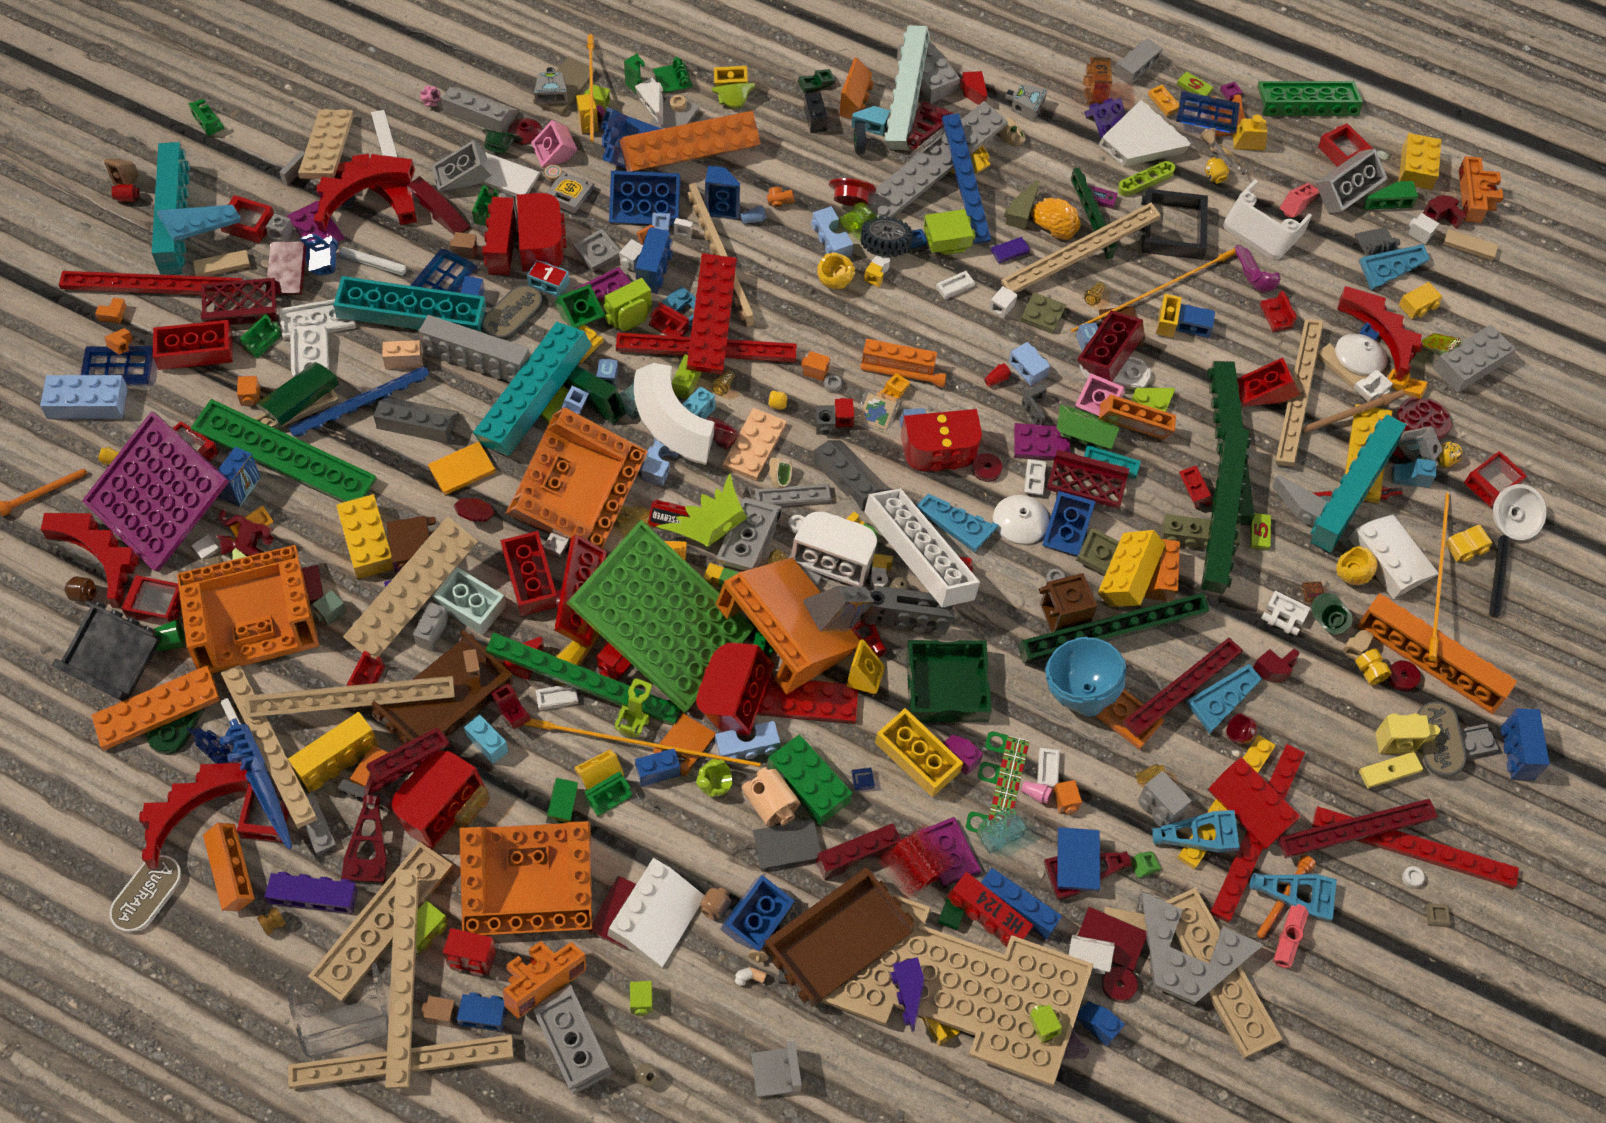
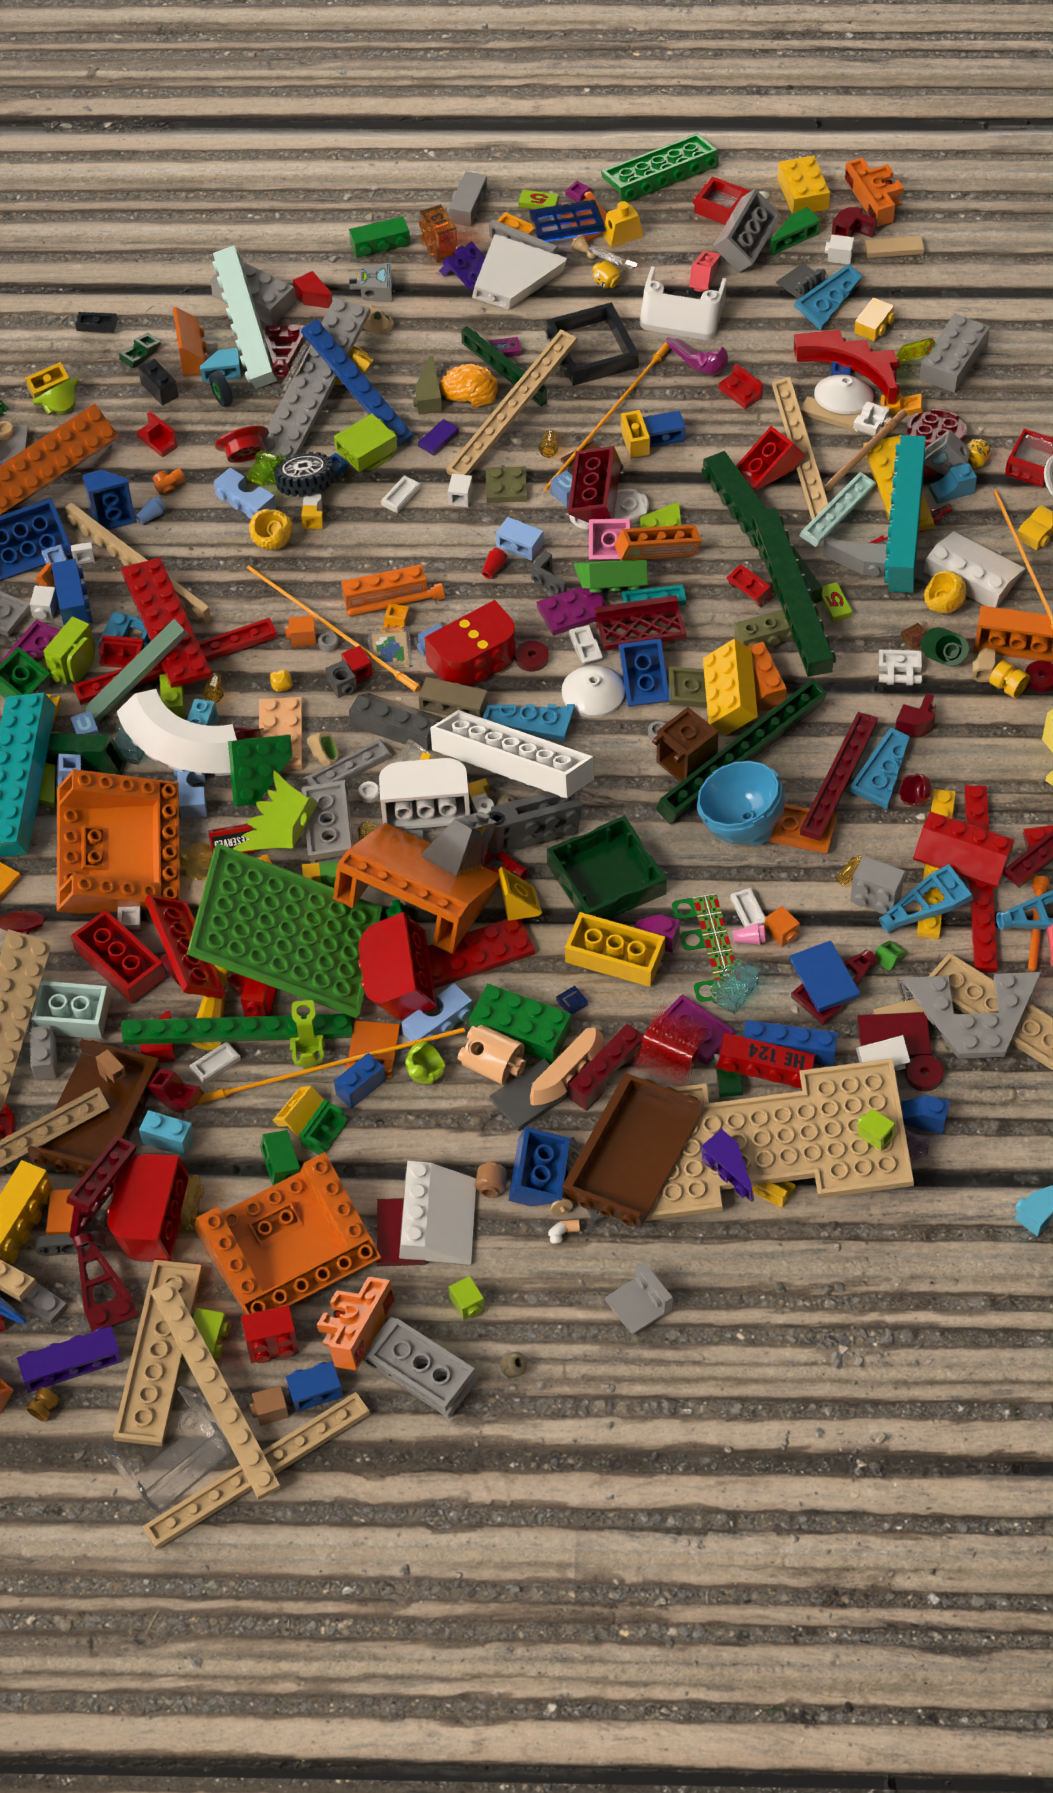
camera: 20 degrees left, 5 degrees down
lime beam [1118,161,1175,197] -> none
none -> black plate [75,312,117,333]
none -> sand green tile [84,619,188,722]
none -> red panel [137,411,178,457]
none -> green plate [228,734,293,806]
none -> light orange piece [247,565,421,693]
none -> green brick [349,216,411,258]
none -> dark tan brick [418,677,488,718]
none -> light grey tile [489,220,557,254]
none -> light nougat brick [530,1028,603,1105]
none -> light aqua tile [799,472,876,547]

